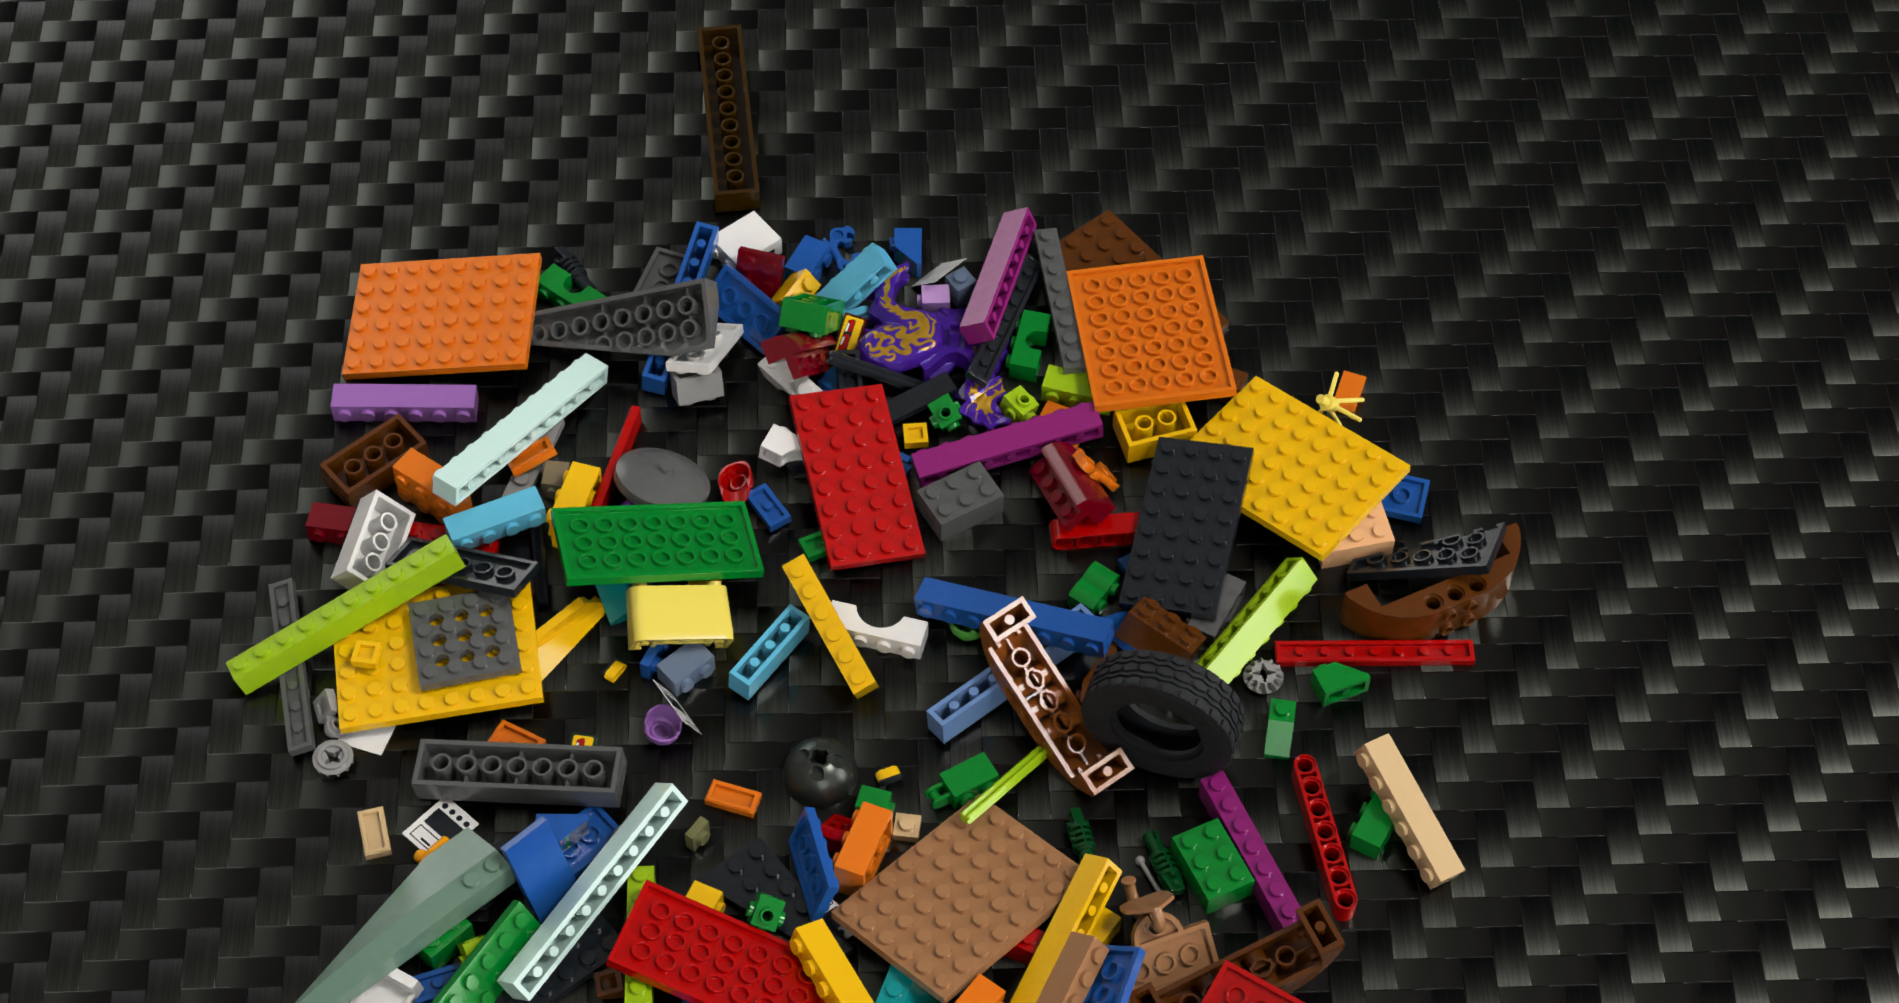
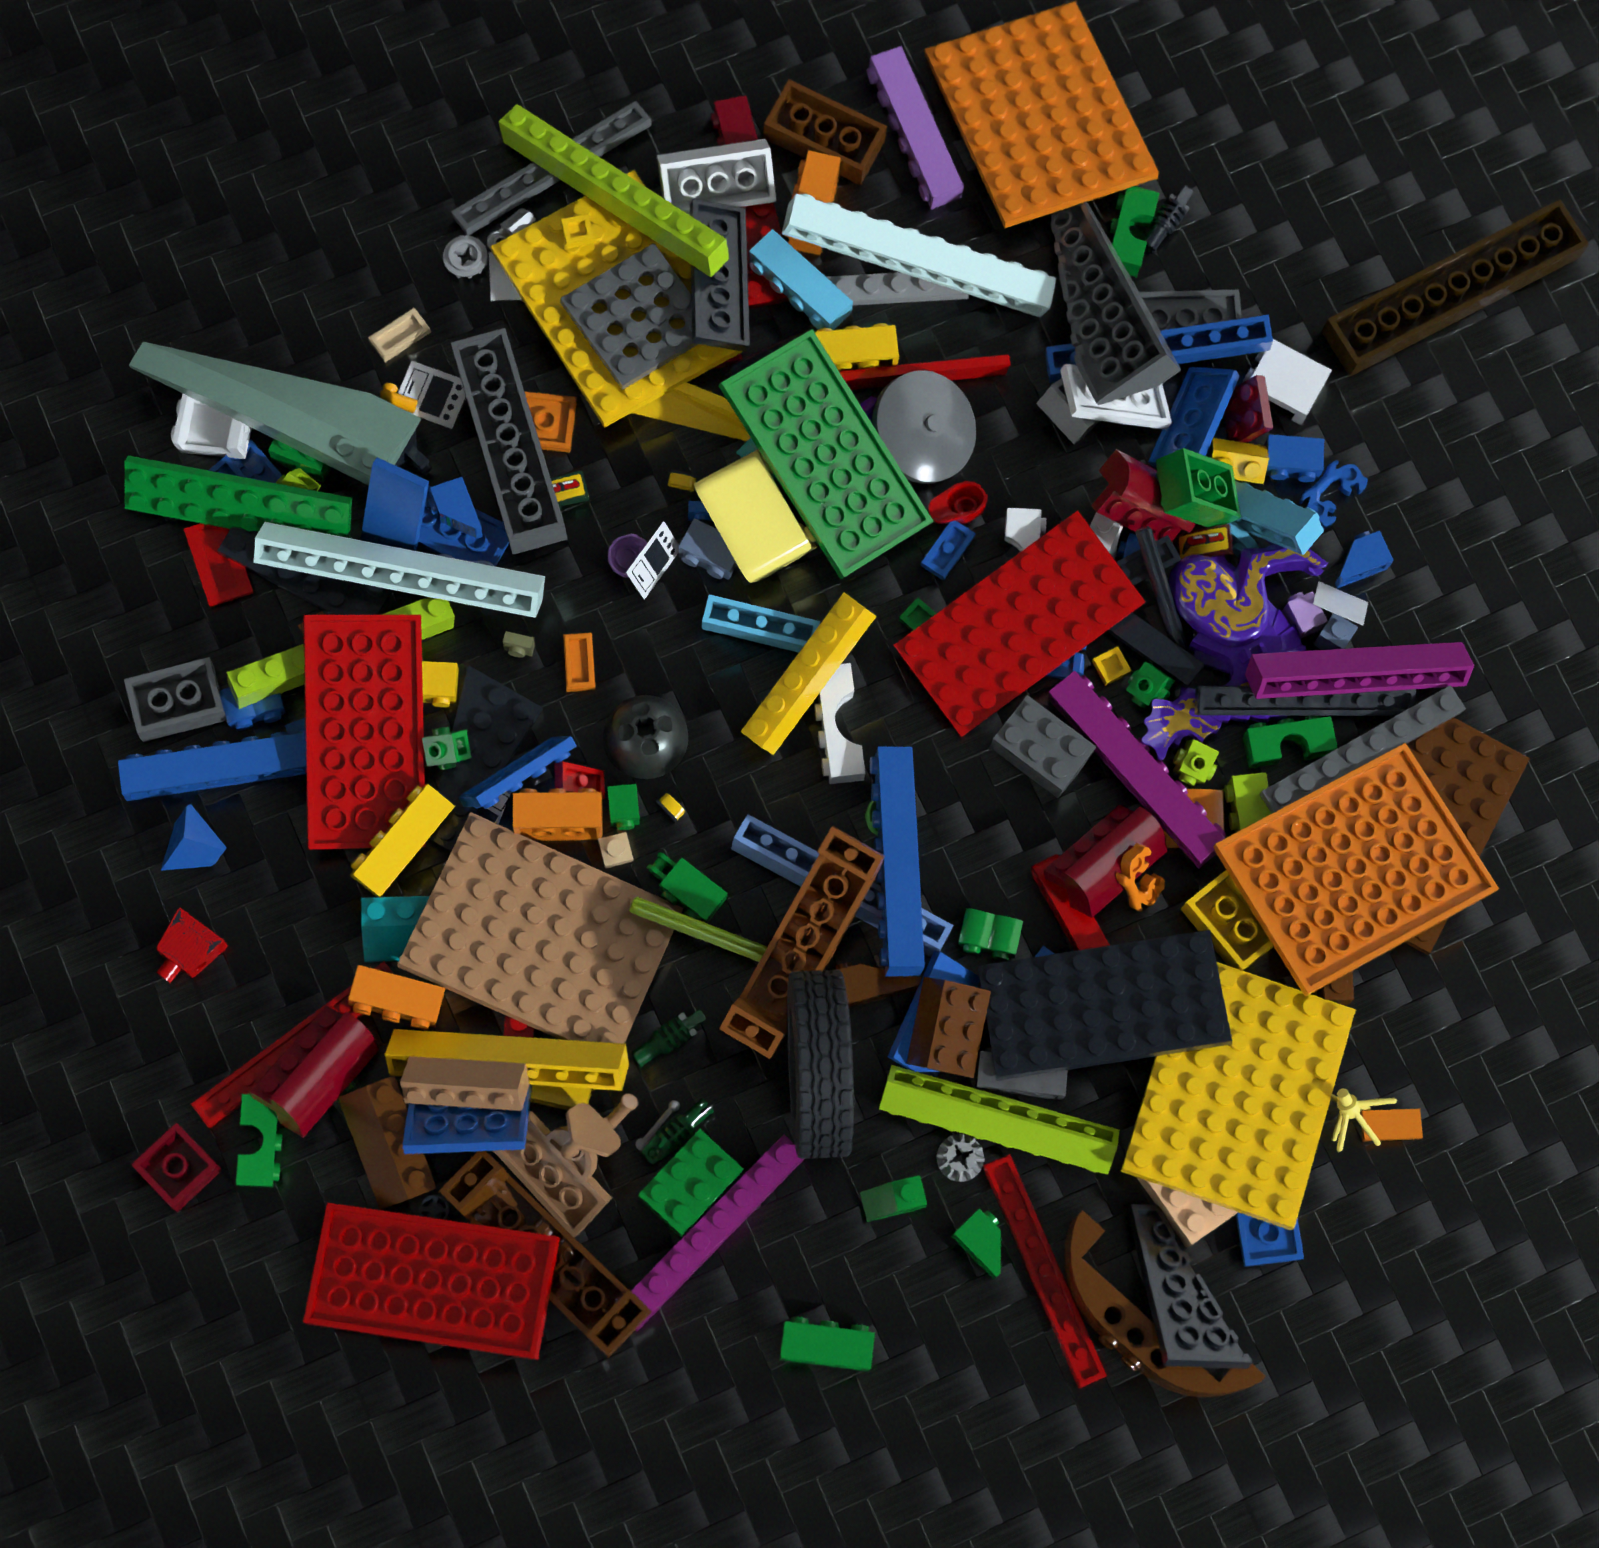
camera: 60 degrees right, 20 degrees up
orange tile [508,436,557,478] -> none
dark tan brick [541,460,570,500] -> none
red beam [1291,754,1358,921] -> none
tan brick [1354,733,1465,890] -> none

